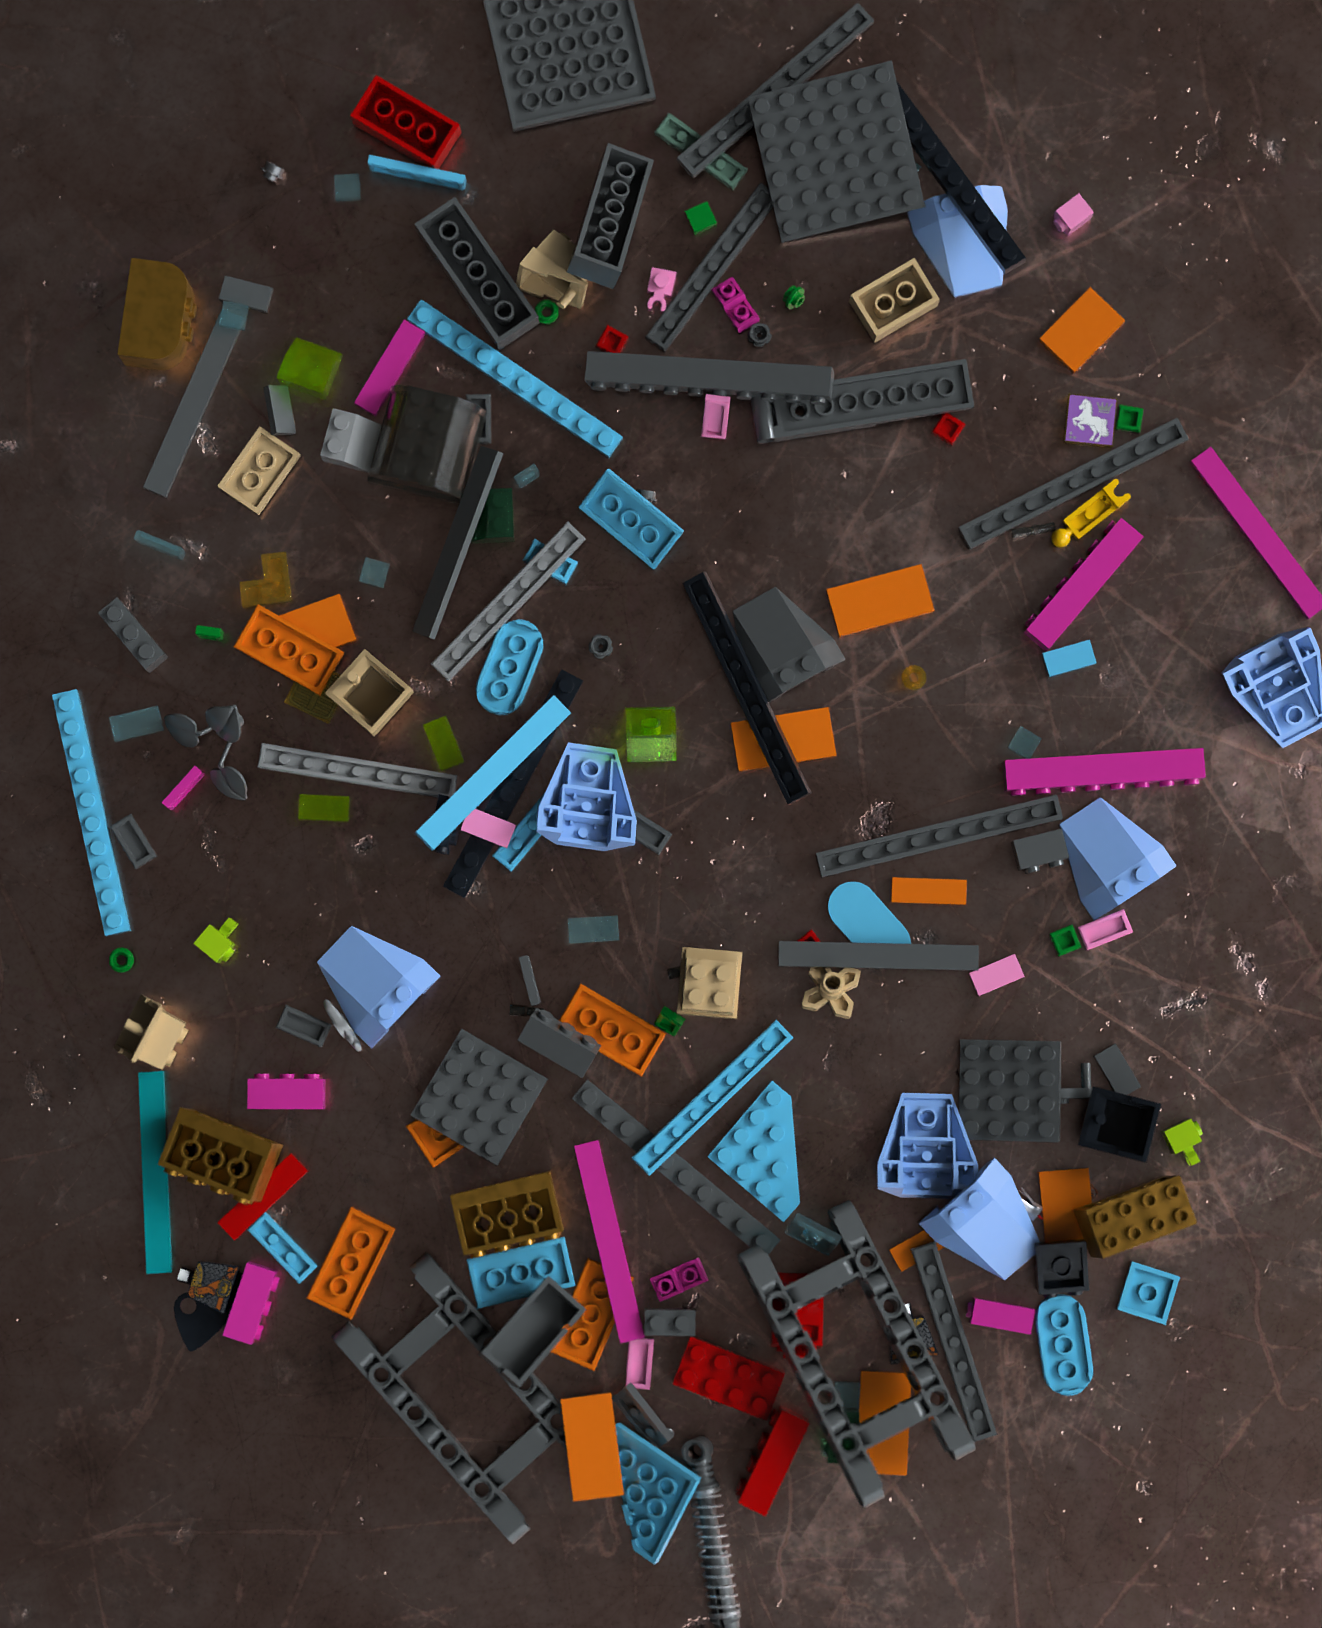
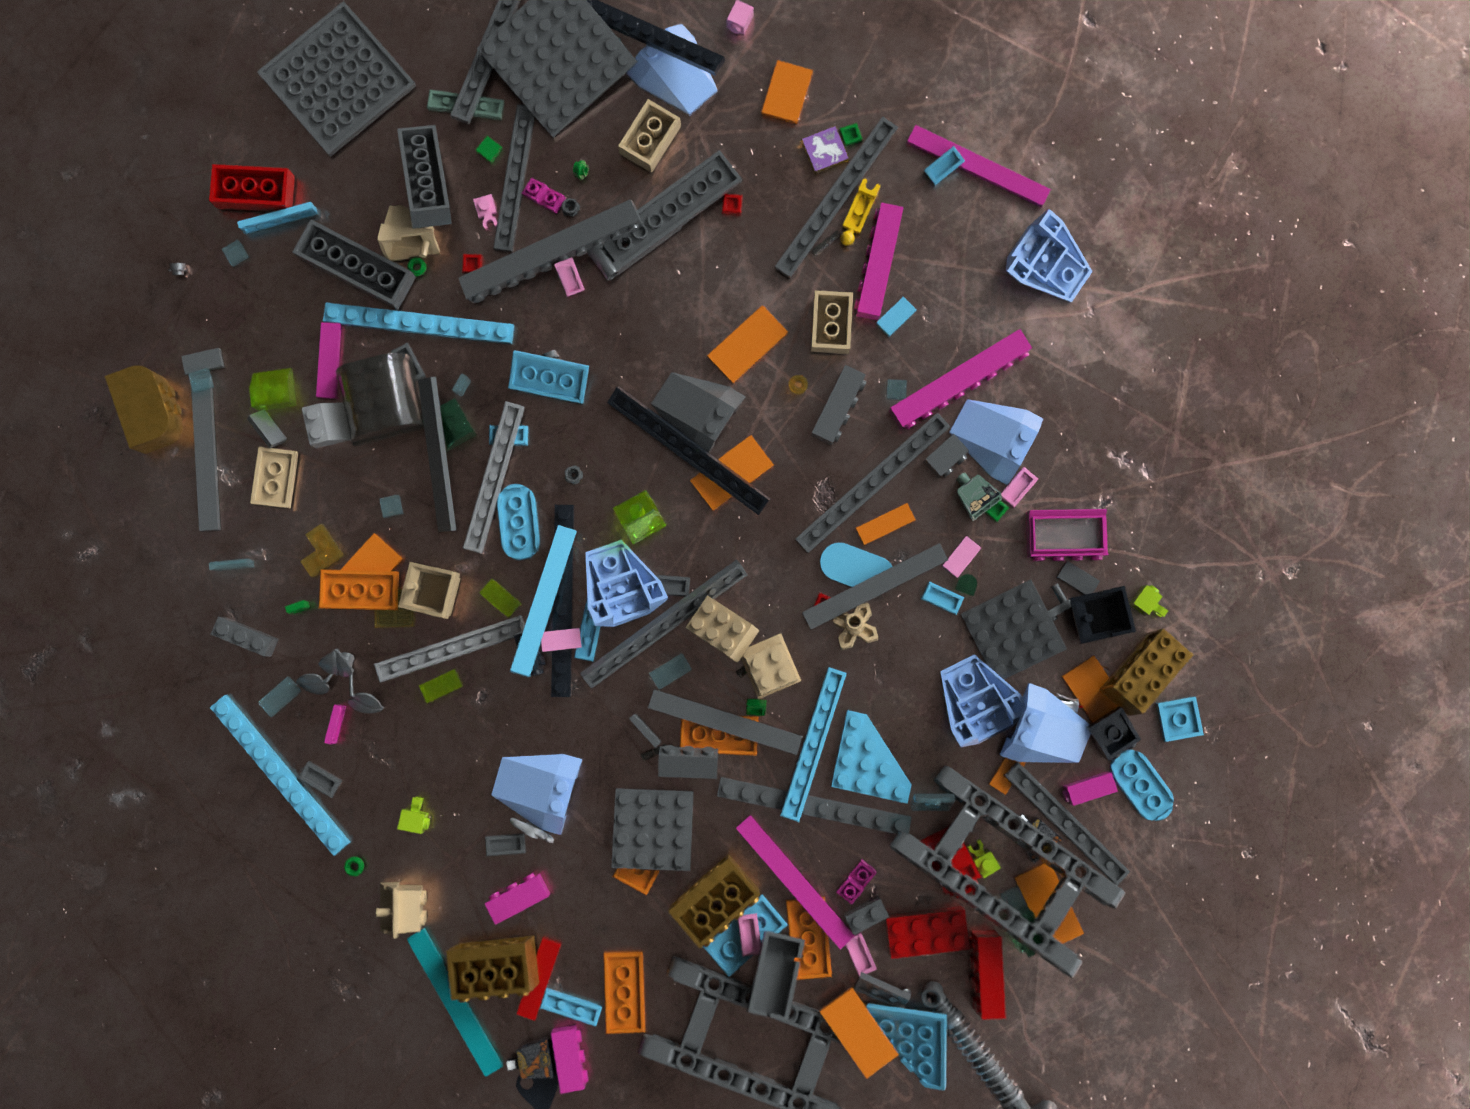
camera: 25 degrees left, 0 degrees up
none -> dark grey plate [580,559,747,688]
none -> dark grey tile [648,689,803,755]
none -> tan brick [686,595,759,663]
none -> bright pink tile [738,913,761,956]
none -> tan brick [811,290,853,354]
none -> dark grey brick [811,365,867,446]
none -> medium azure tile [921,581,964,615]
none -> medium azure tile [924,146,965,185]
none -> clear green tile [955,574,977,596]
none -> sand green torso [956,473,1002,521]
none -> lime brick [966,839,1001,878]
none -> window [1026,509,1109,561]

